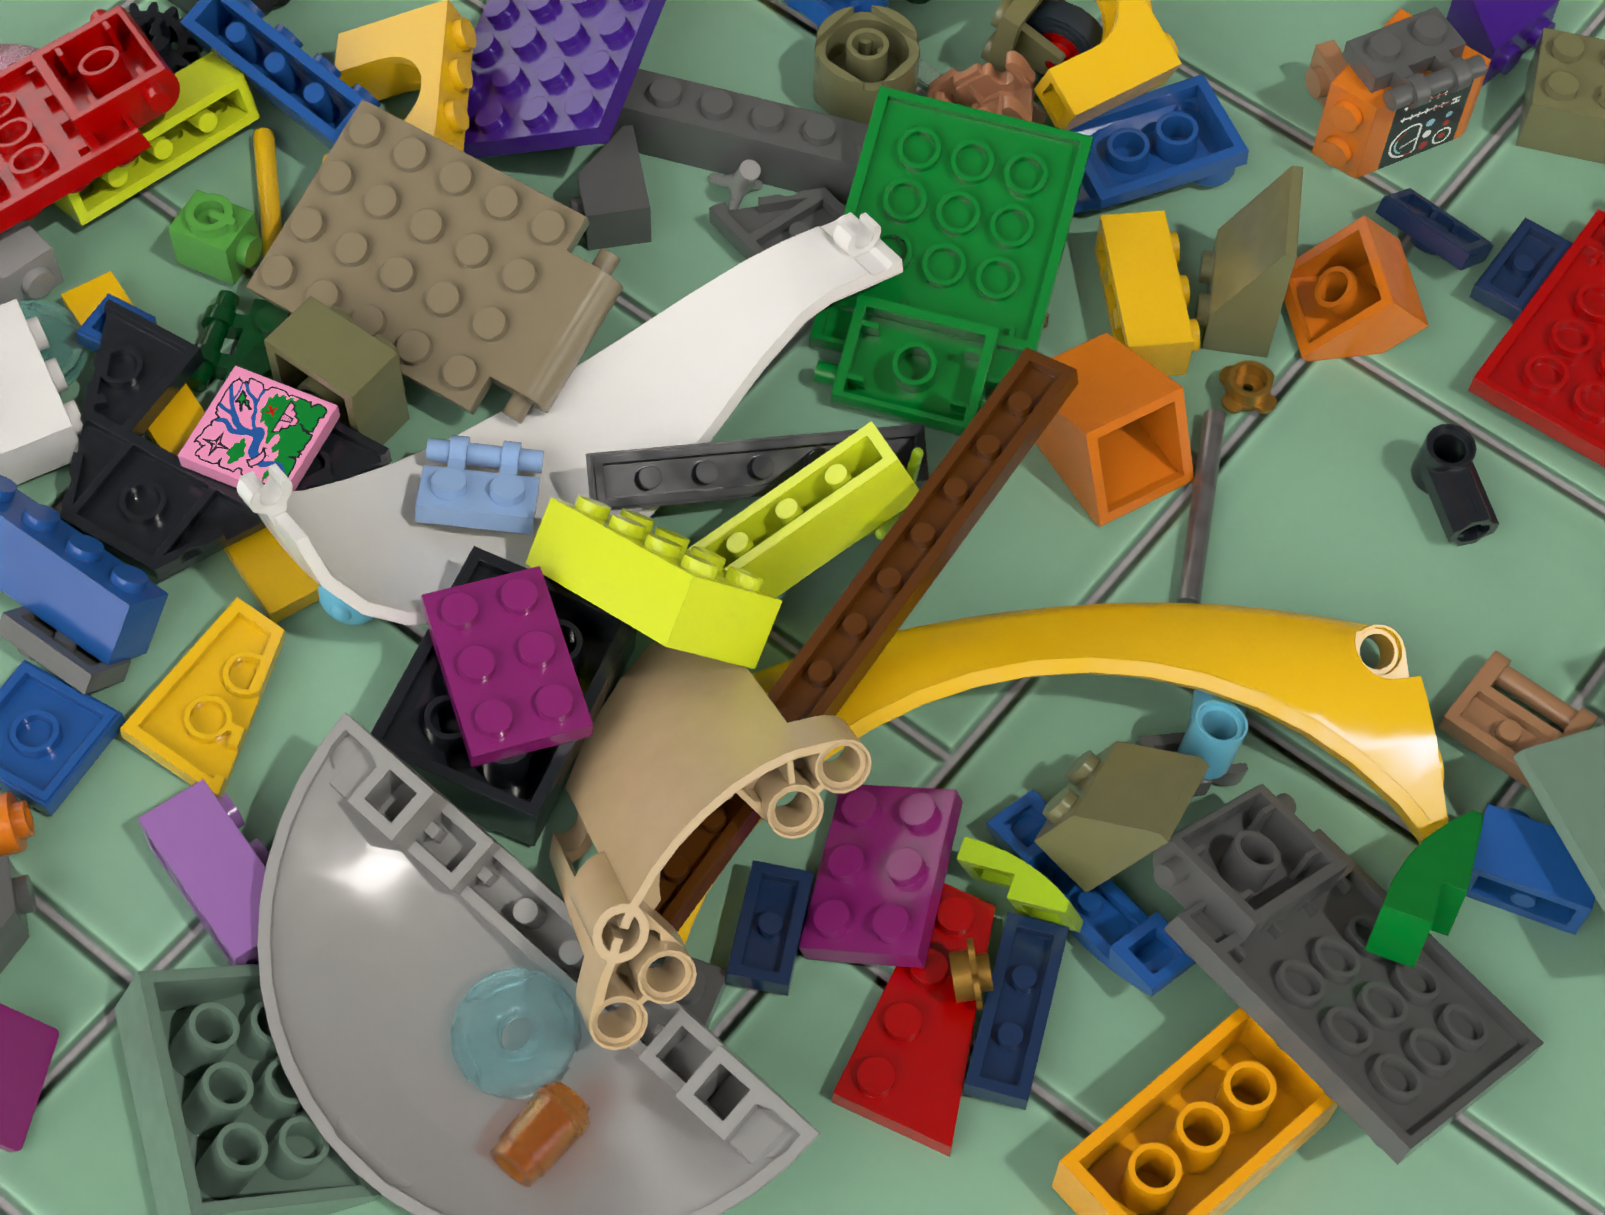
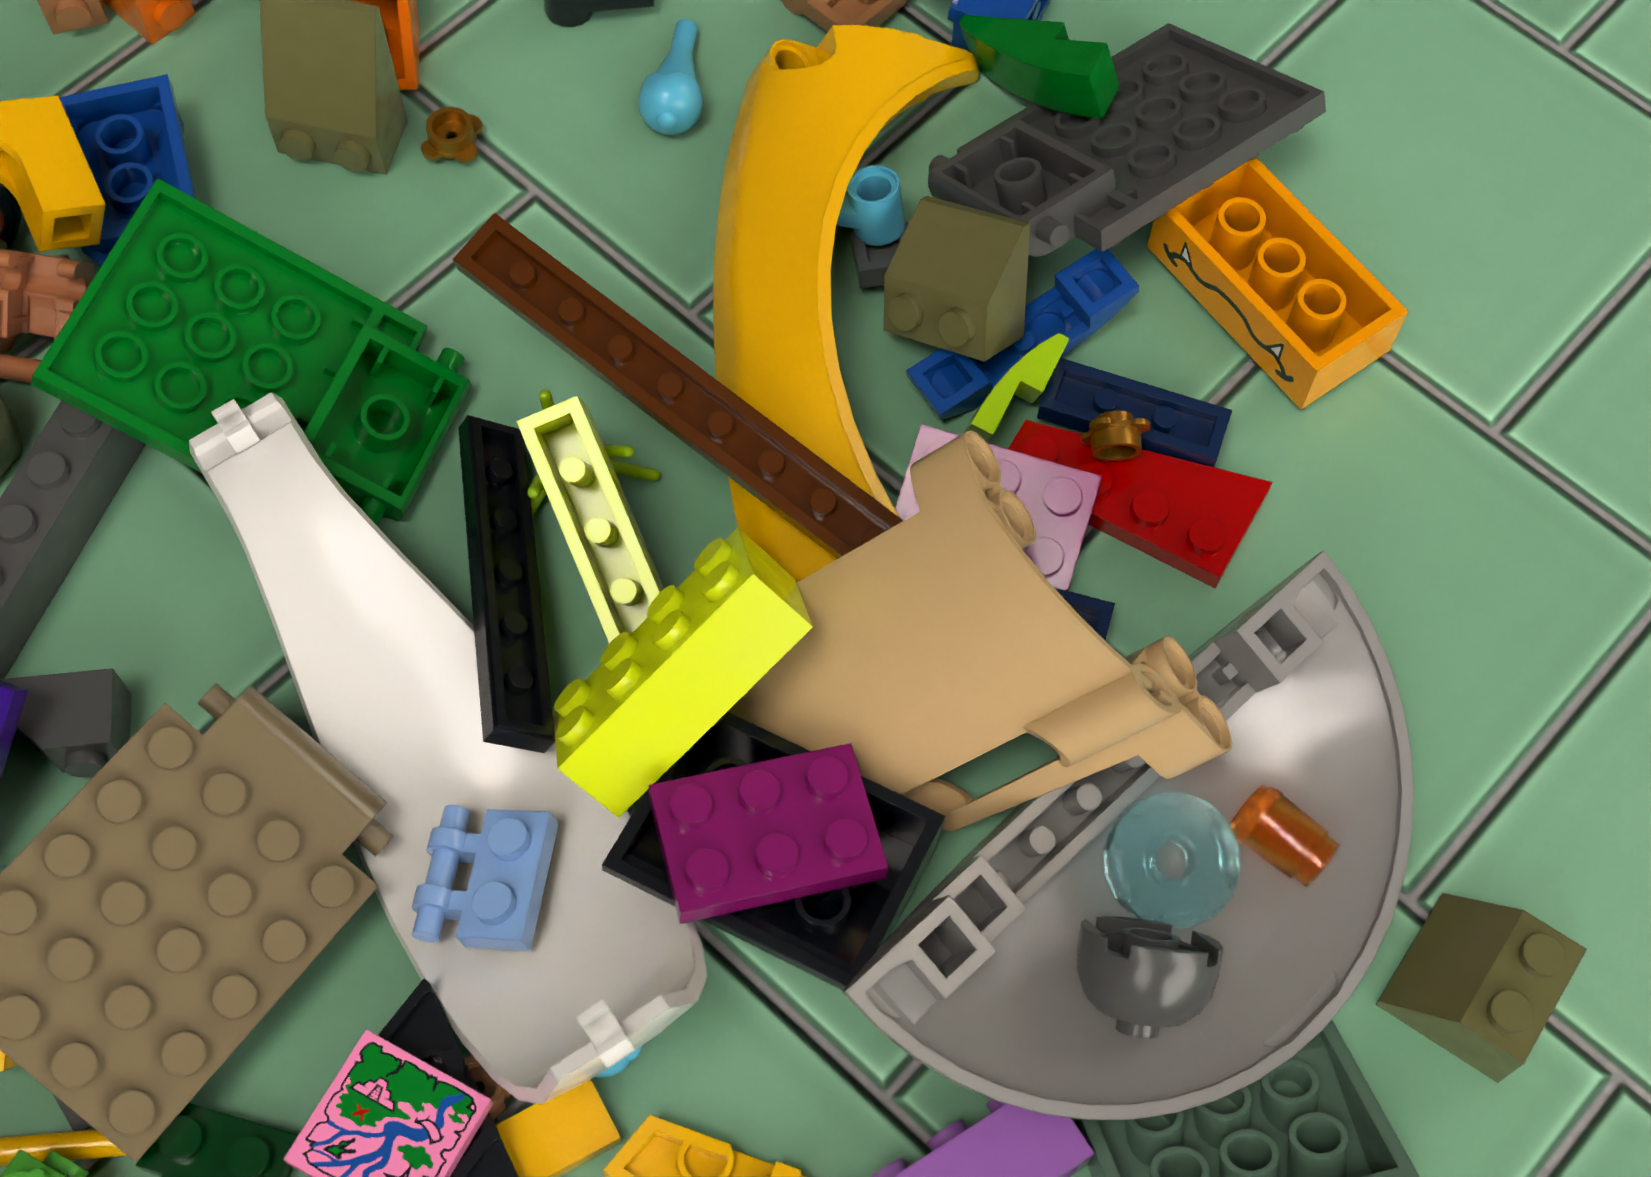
camera: 85 degrees left, 5 degrees up
olive brick [264,296,410,445] -> none
light grey bar [709,160,763,211] -> none
dark grey wing [709,187,845,259] -> none
orange slope [1035,332,1194,527] -> none
yellow brick [1094,210,1200,376] -> none
flat silver bar [1177,409,1226,604] -> none
none -> medium azure piece [639,19,704,136]
none -> dark grey cylinder [1077,916,1223,1038]

